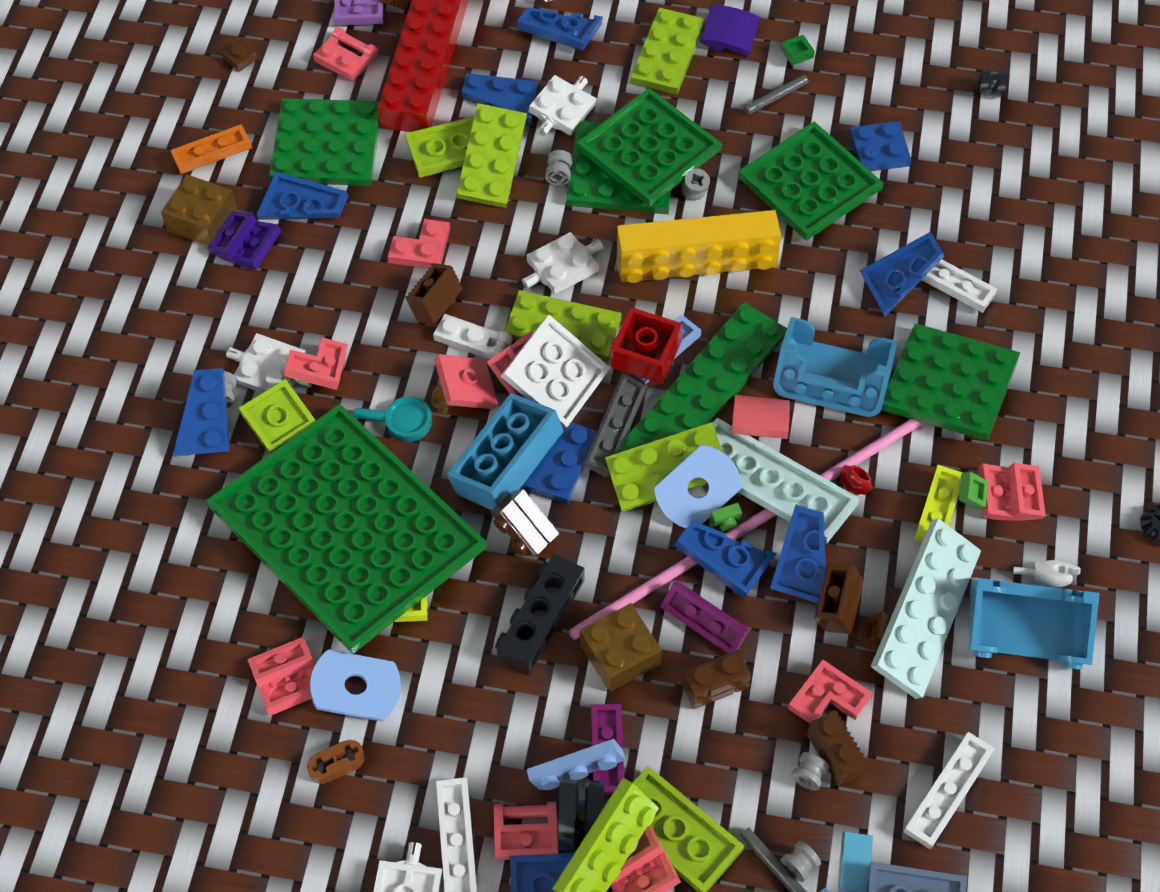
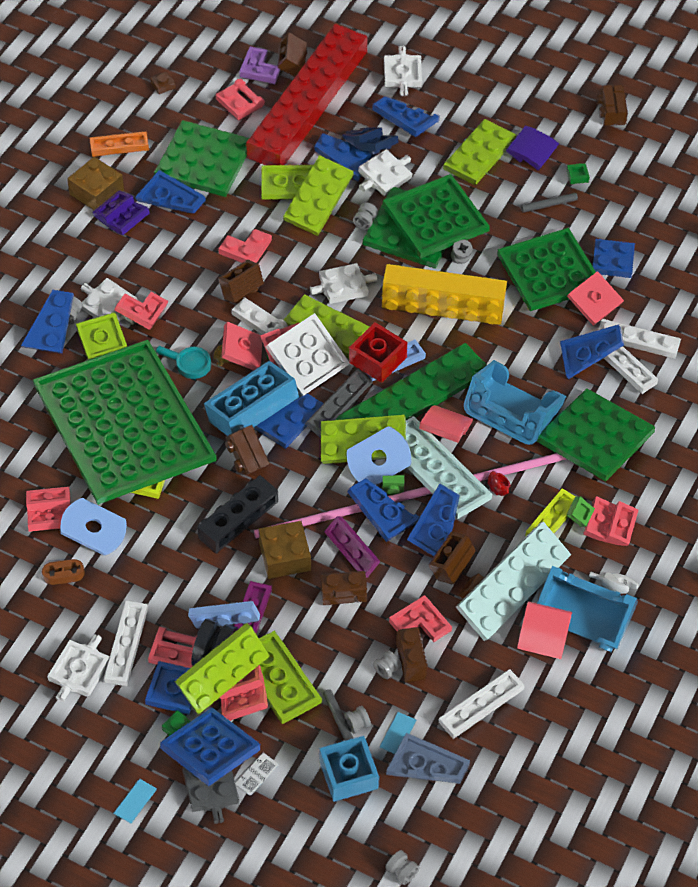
camera: 15 degrees right, 5 degrees down
none -> dark blue plate [342,127,399,154]
none -> coral slope [517,601,572,659]
none -> coral plate [567,271,624,326]
none -> white plate [599,319,681,359]

